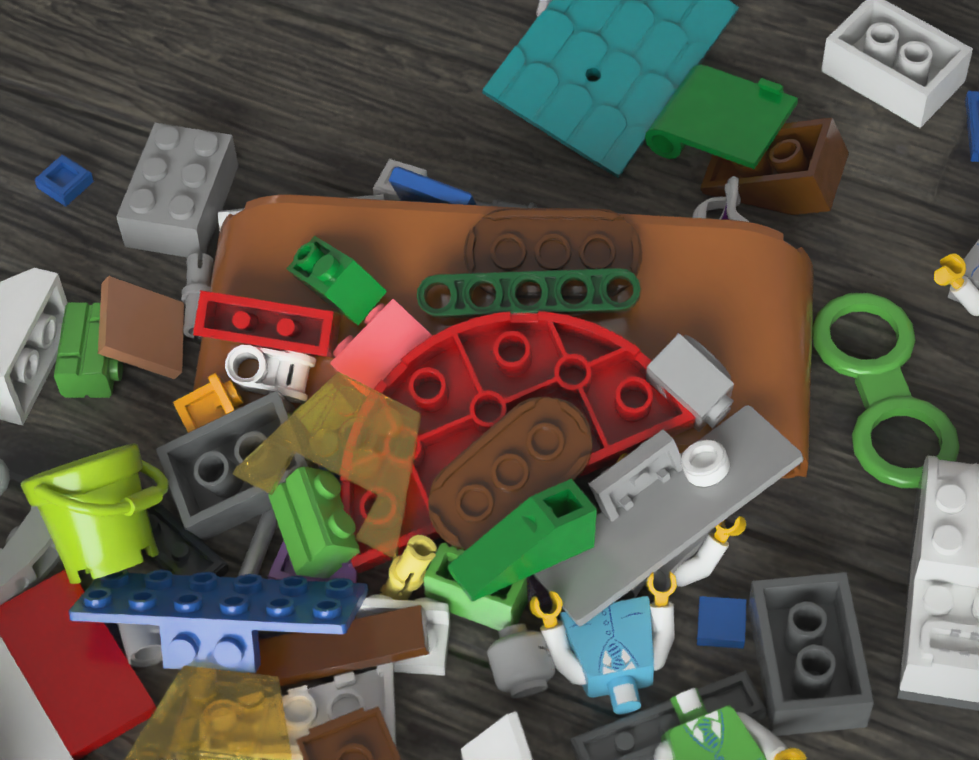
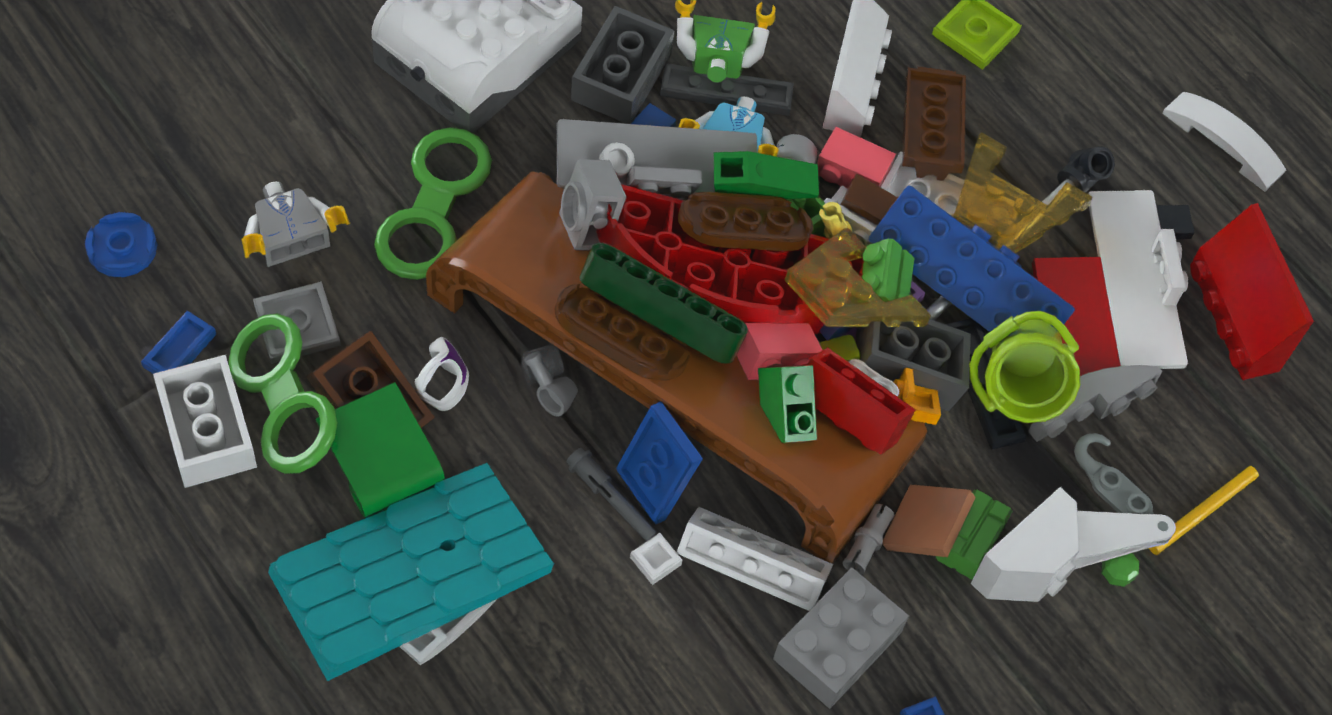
camera: 160 degrees left, 5 degrees up
none -> bright green bar [228,313,338,474]
none -> light grey tile [253,281,341,364]
none -> coral brick [817,127,896,189]

